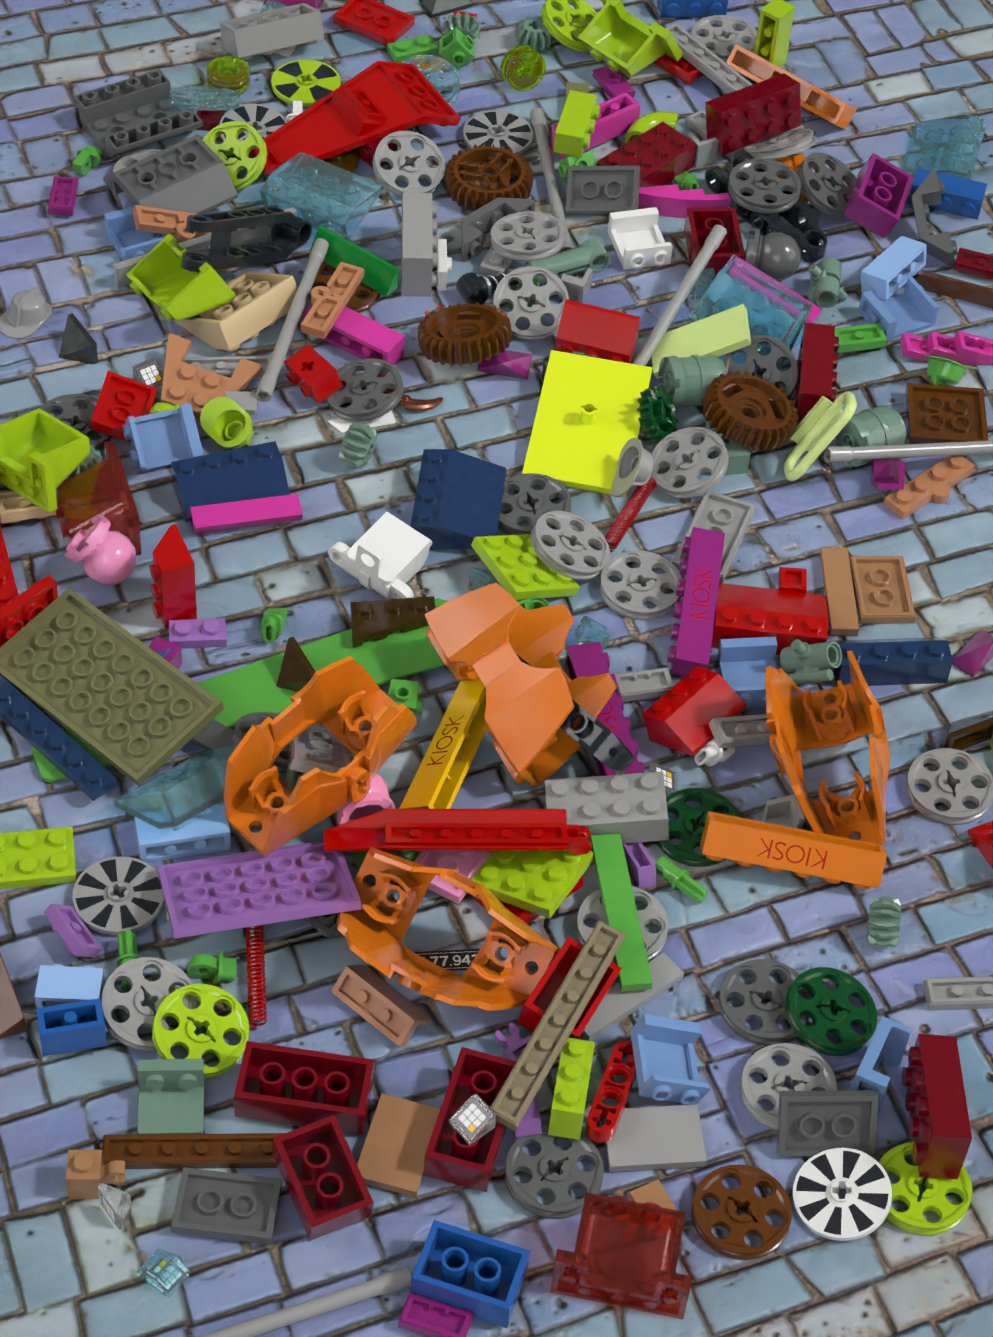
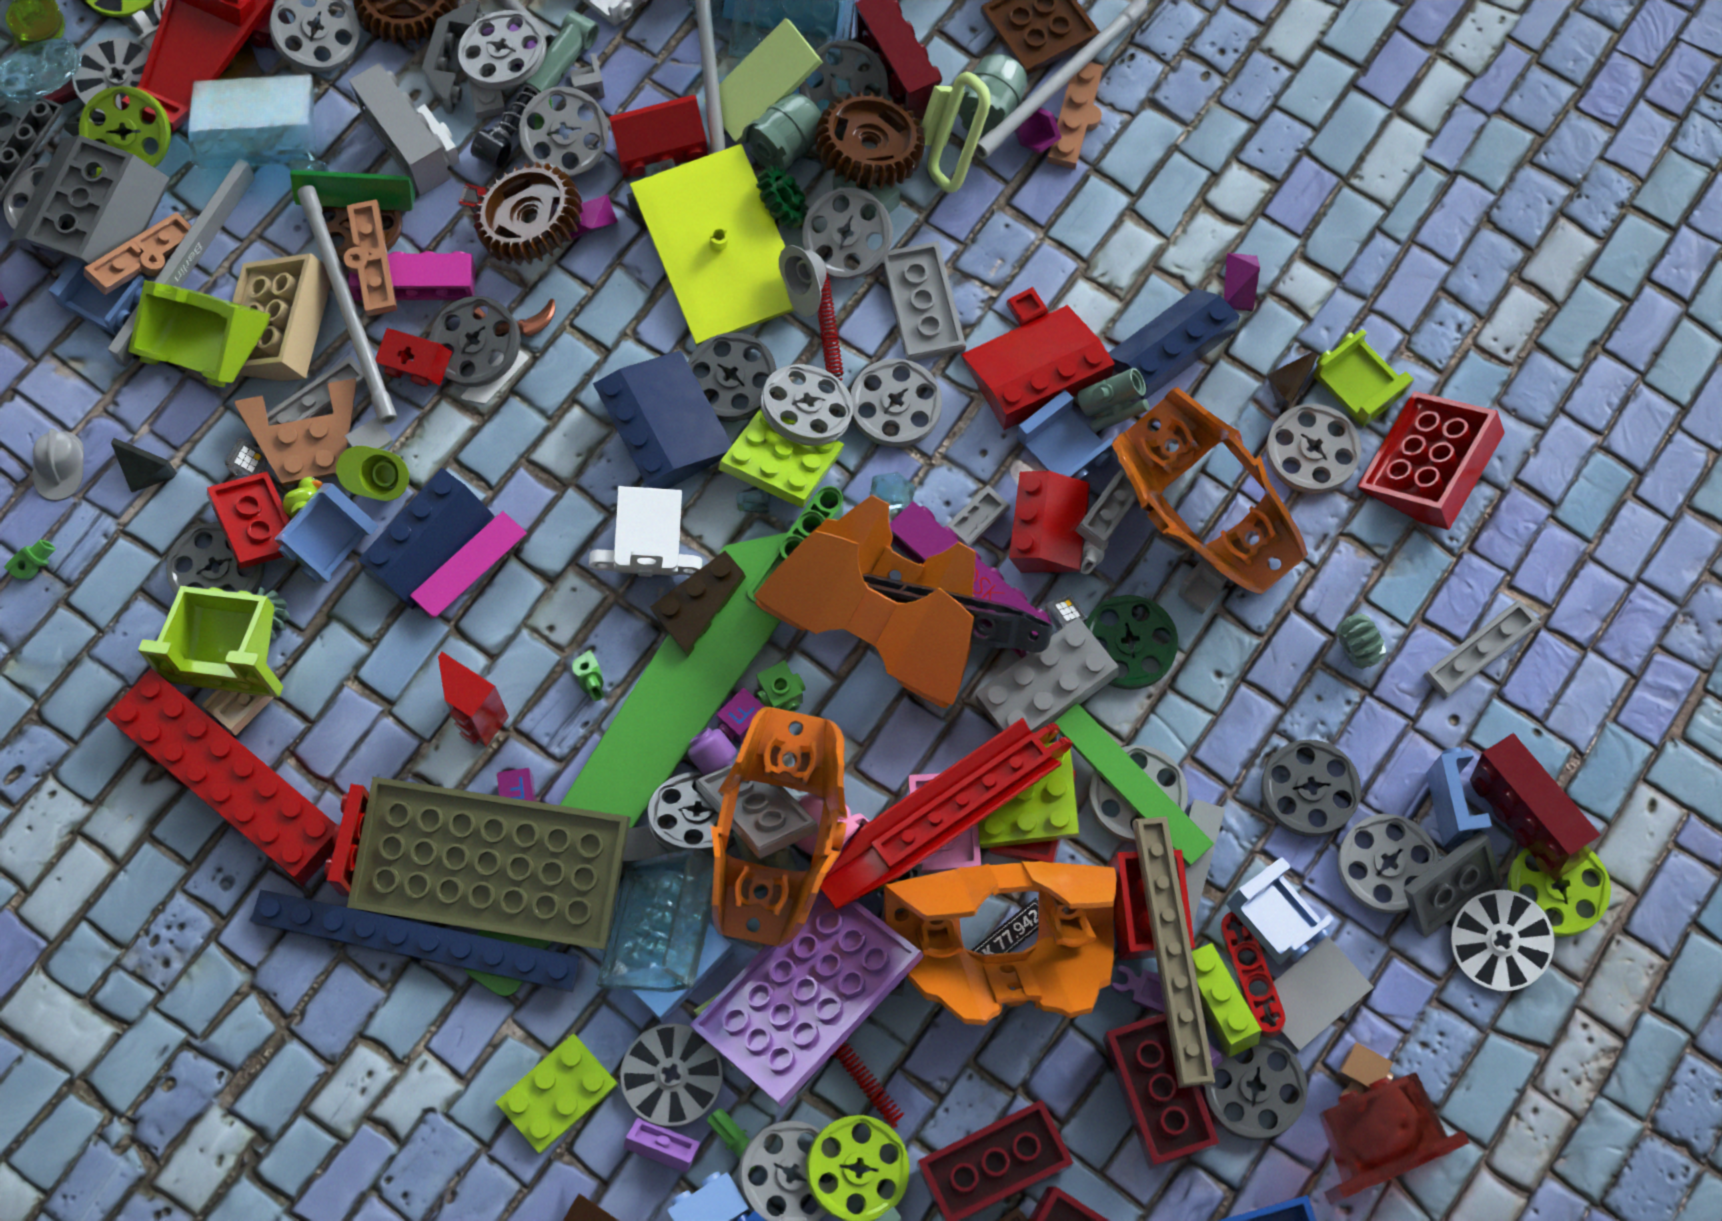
camera: 30 degrees left, 20 degrees up
clear red windscreen [56,440,142,556] -> none
bright pink tile [64,514,137,585] -> none
medium lavender plate [169,618,227,649] -> none
black piece [181,205,312,272] -> none
bright green piece [186,952,236,984] -> none
dark brown slope [276,636,316,692] -> none
nougat panel [331,965,432,1047] -> none
sand green gear [339,422,377,469] -> none
medium nougat tile [357,1093,440,1198] -> none
yellow brick [399,679,487,809] -> none
slope [449,1094,496,1145] -> none
medium lavender piece [623,842,656,889] -> none
bright green axle [655,855,708,903] -> none
magenta brick [667,527,725,677] -> none
reddish brown wedge [692,1164,792,1260] -> none
orange brick [700,811,887,890] -> none
dark green wedge [785,967,877,1056] -> none
medium nougat tile [819,547,859,636] -> none
medium nougat tile [849,556,916,624] -> none

